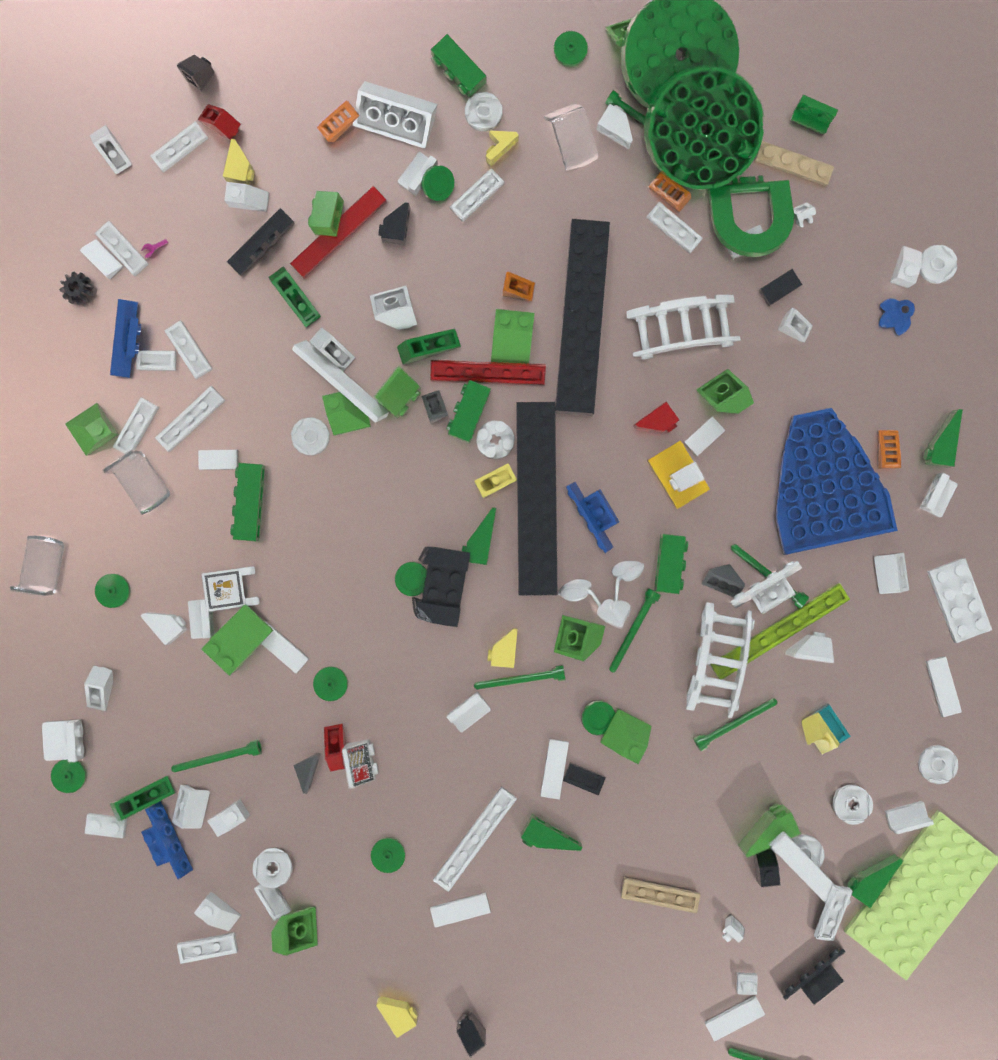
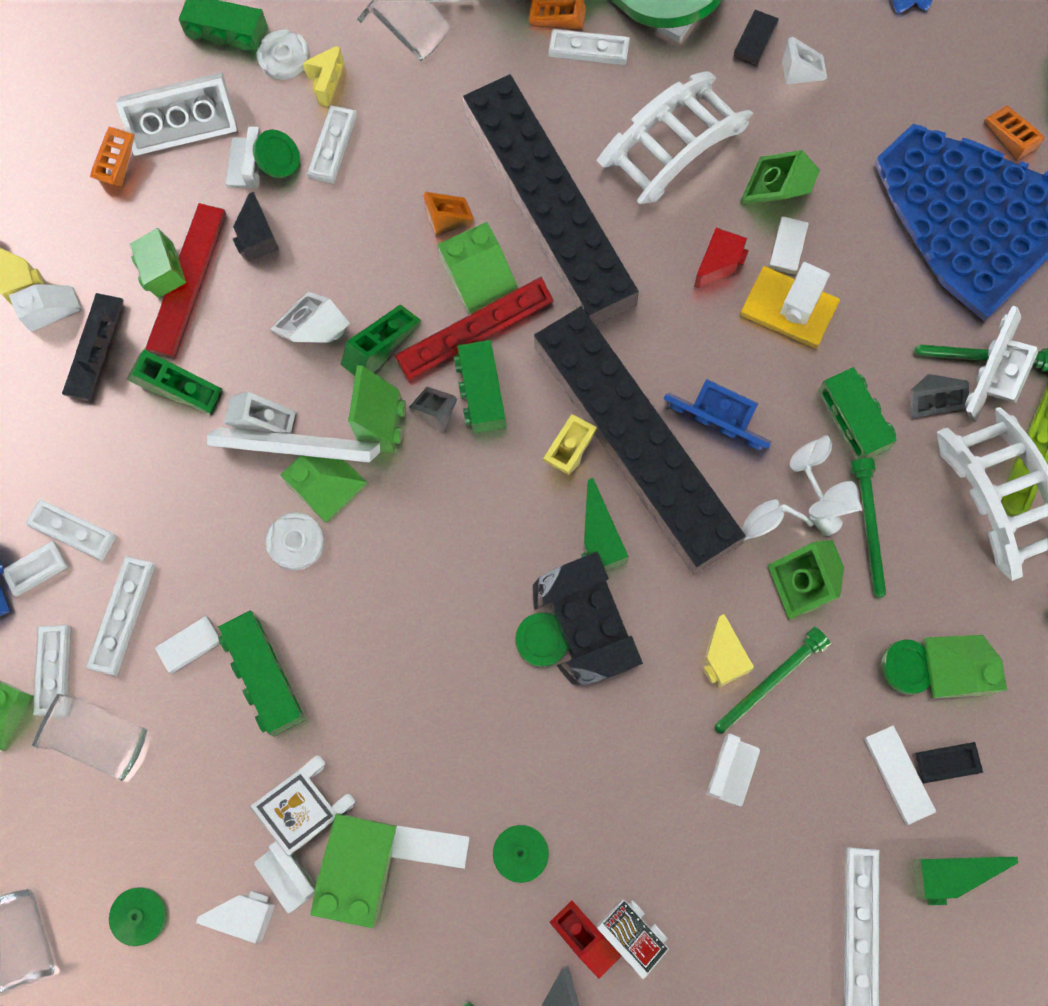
camera: 25 degrees left, 15 degrees down
white plate [476,421,515,459] -> none

